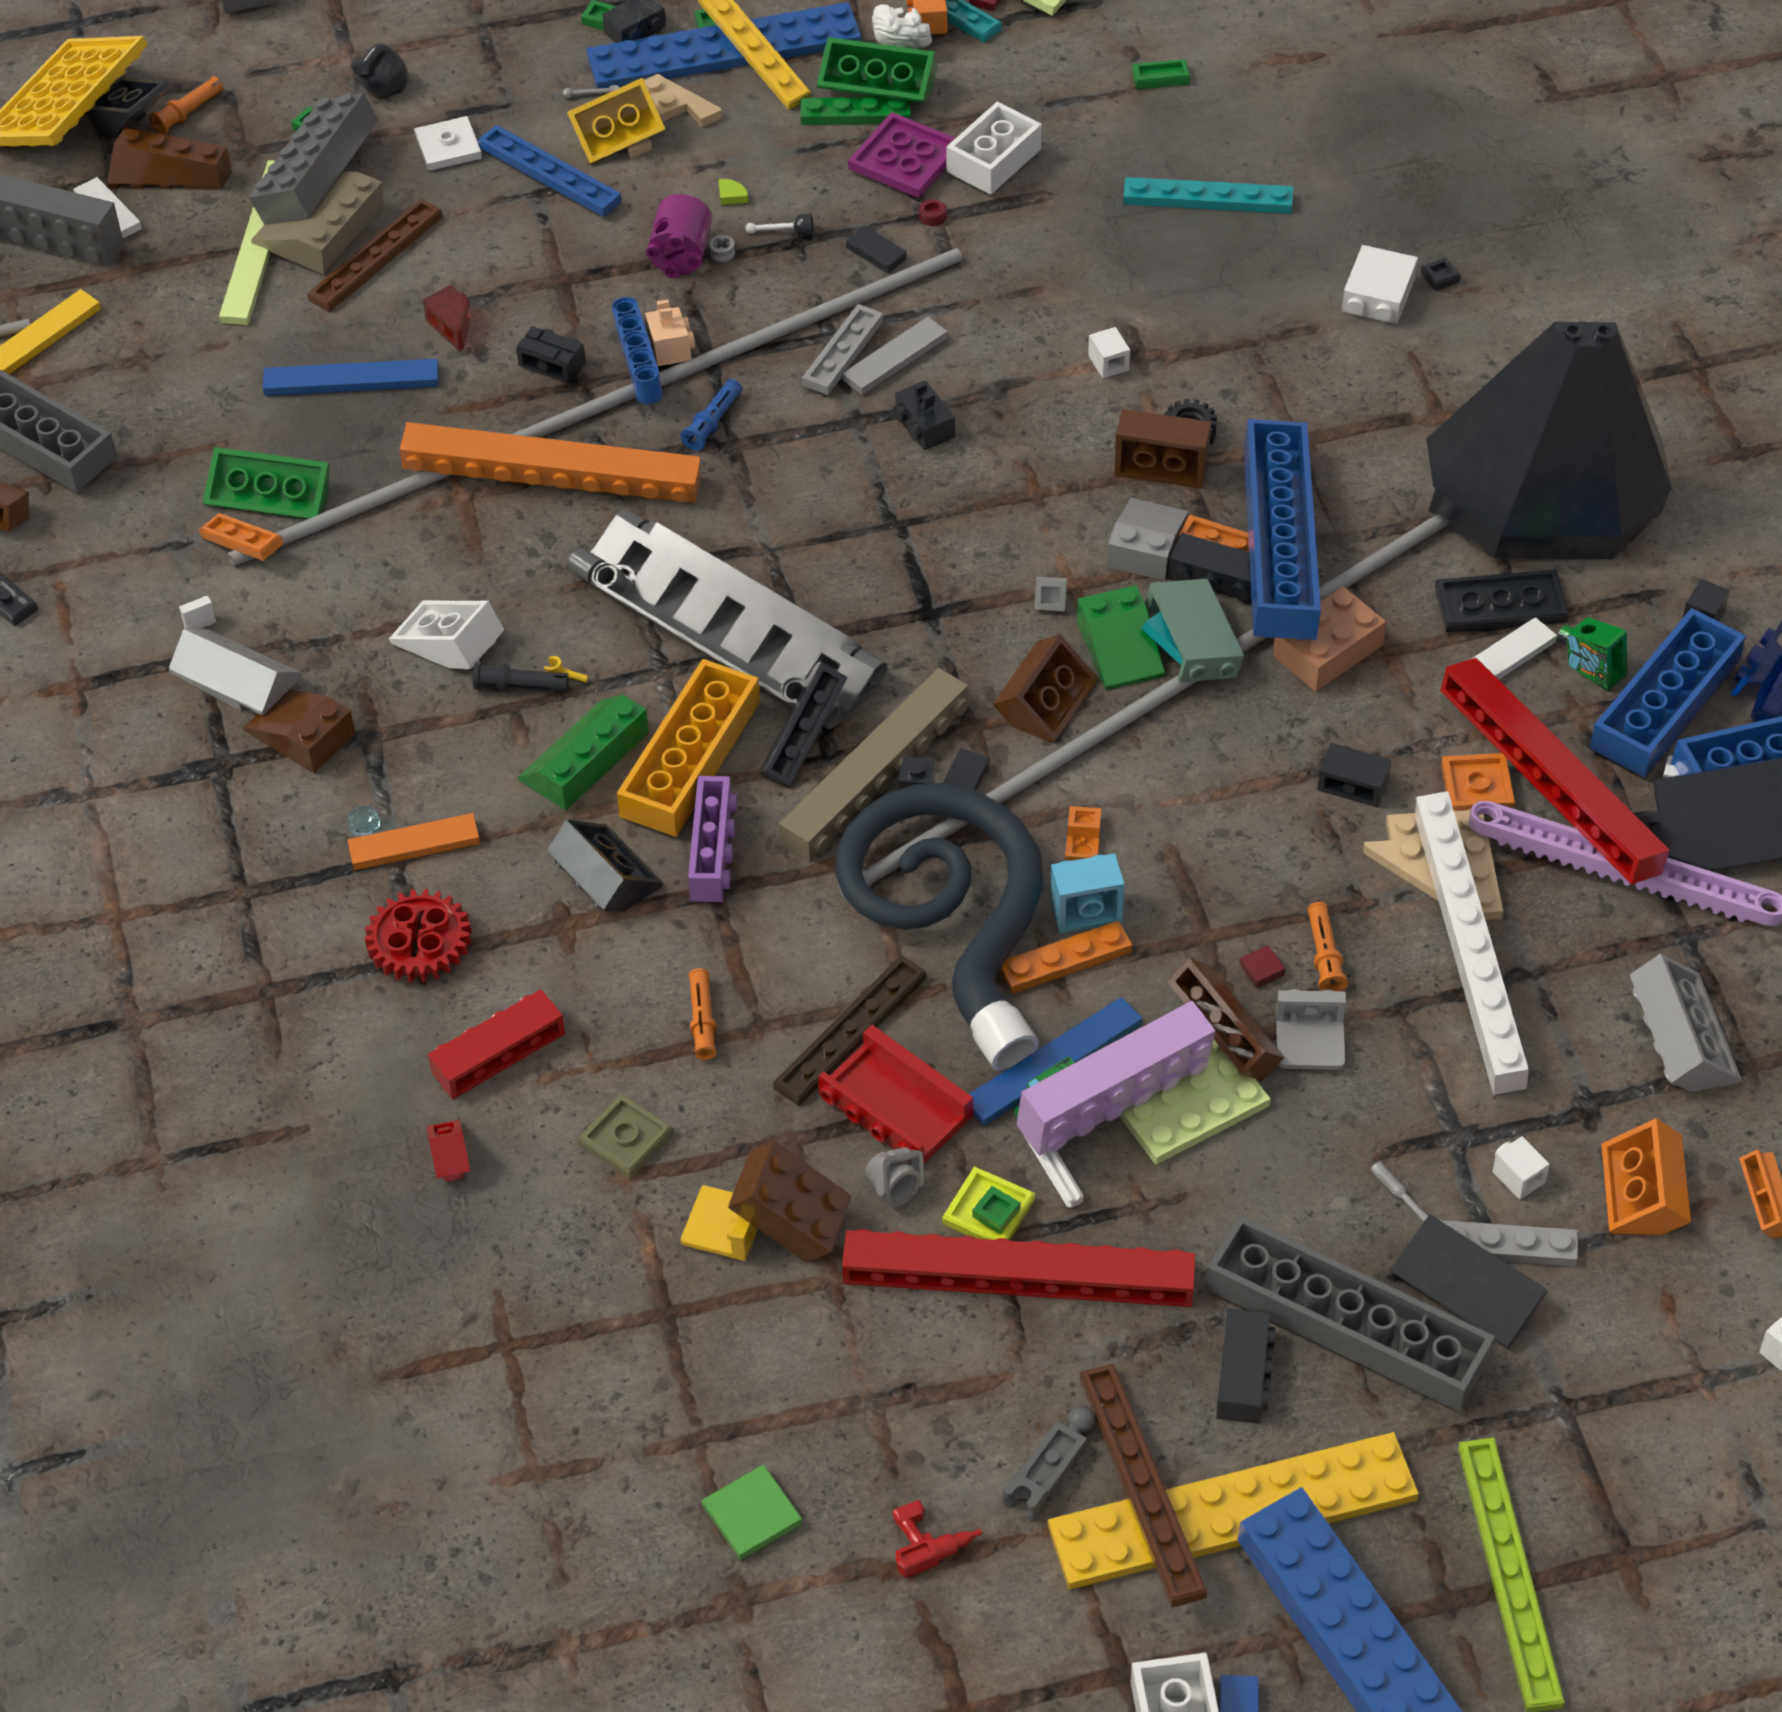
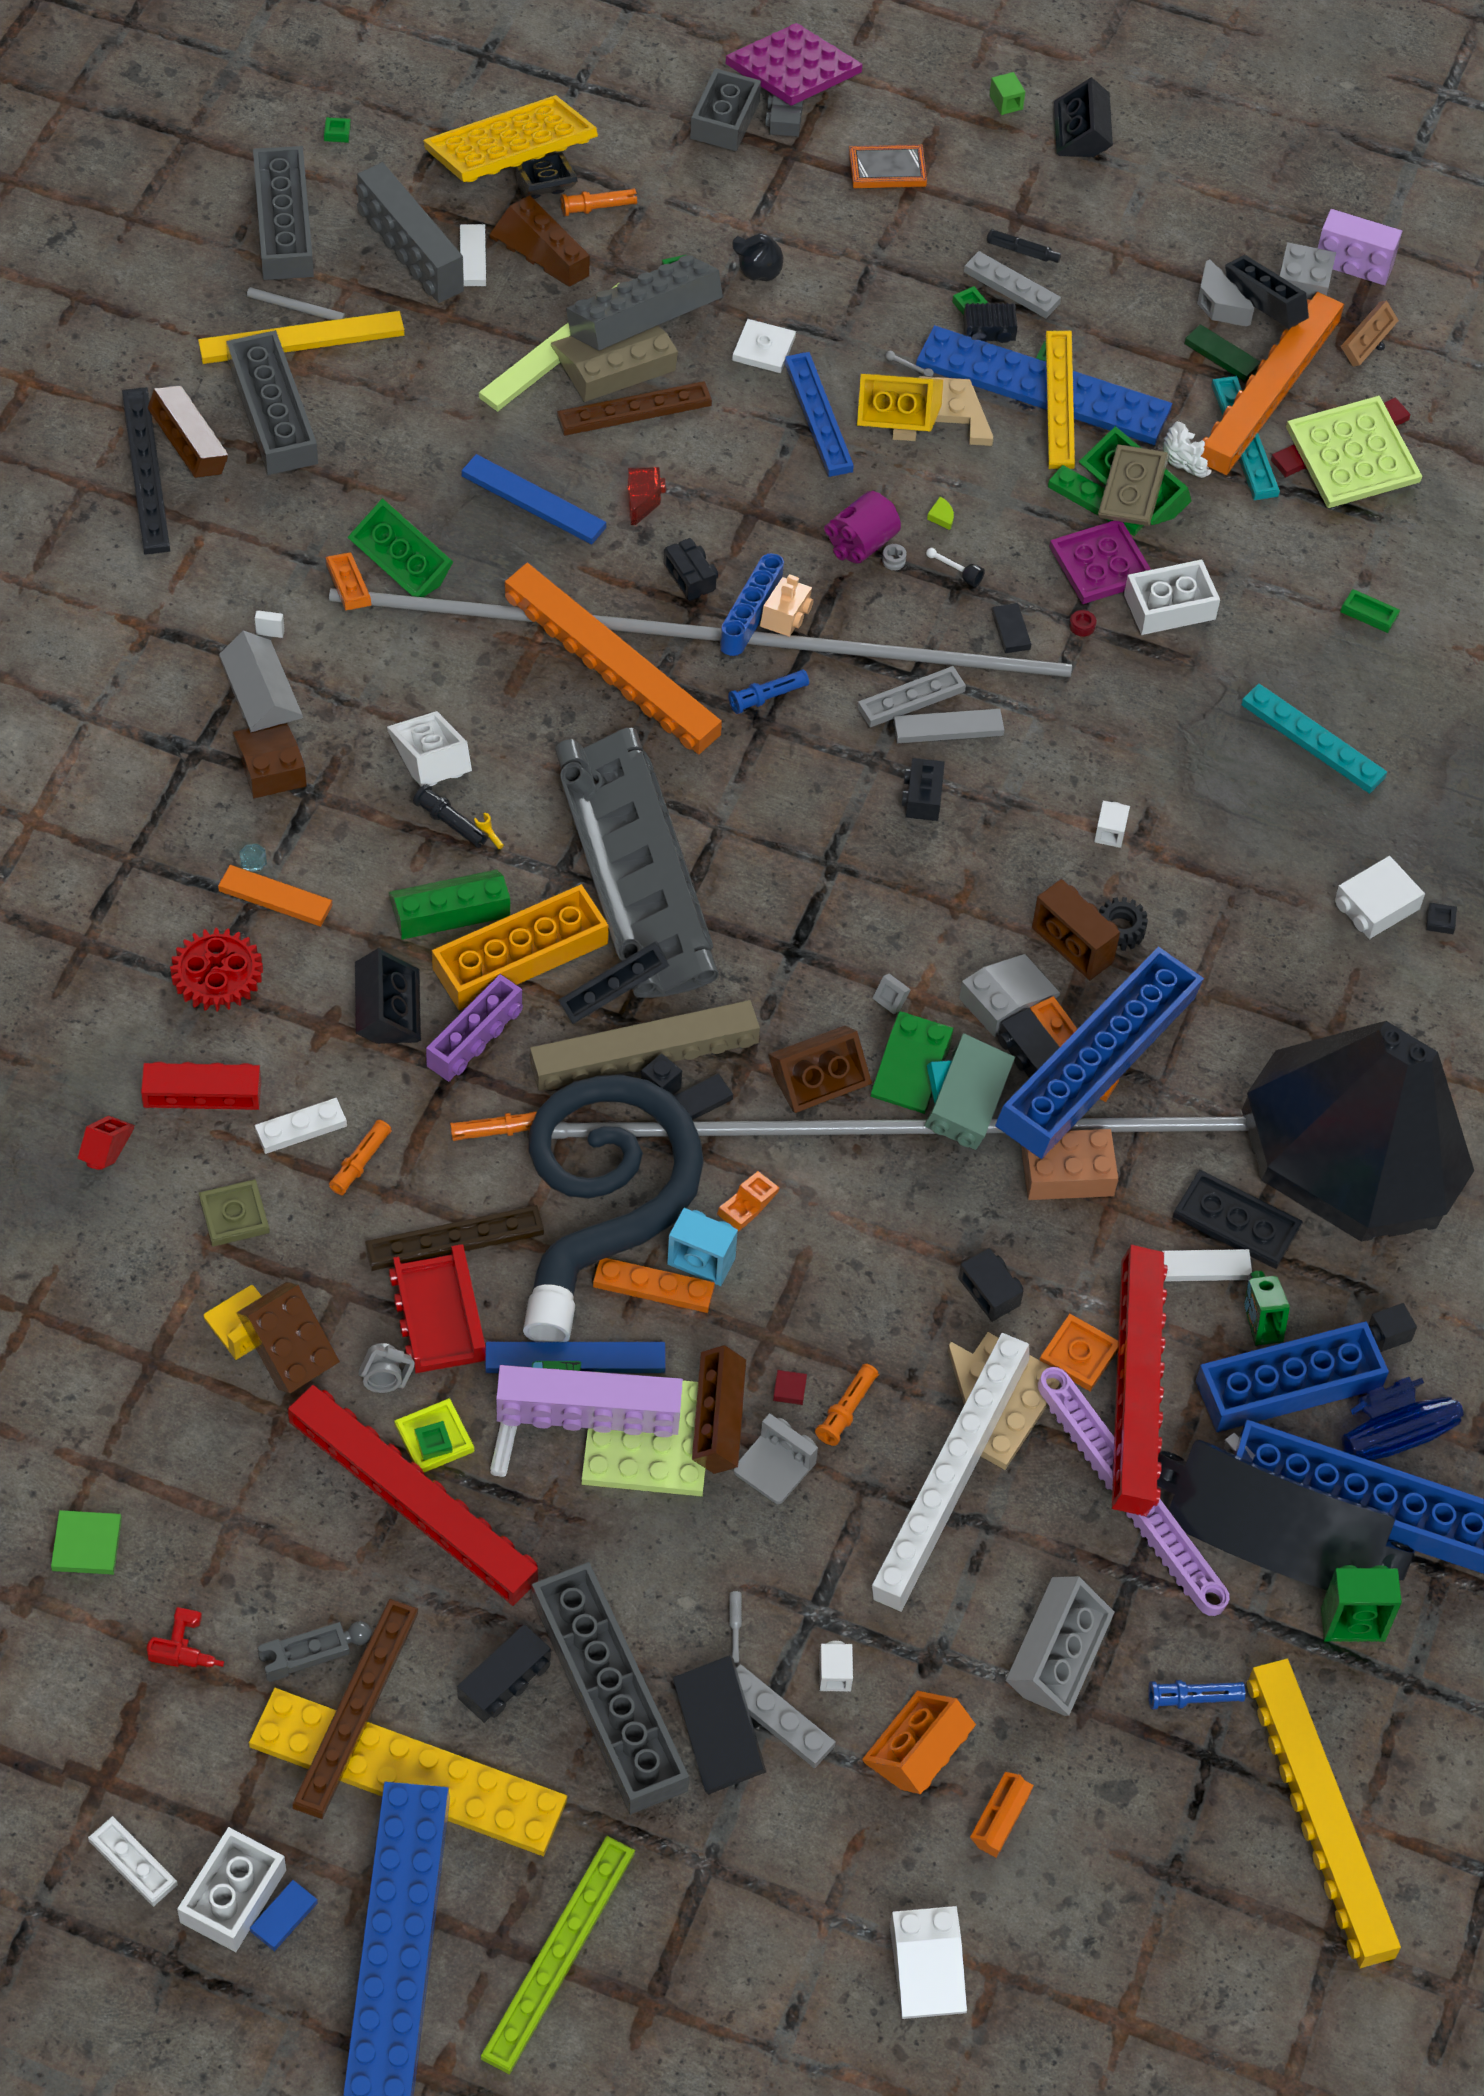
camera: 30 degrees right, 5 degrees up
none -> white plate [255,1098,347,1154]
none -> orange pin [450,1112,537,1141]
none -> dark tan tile [1098,445,1169,526]

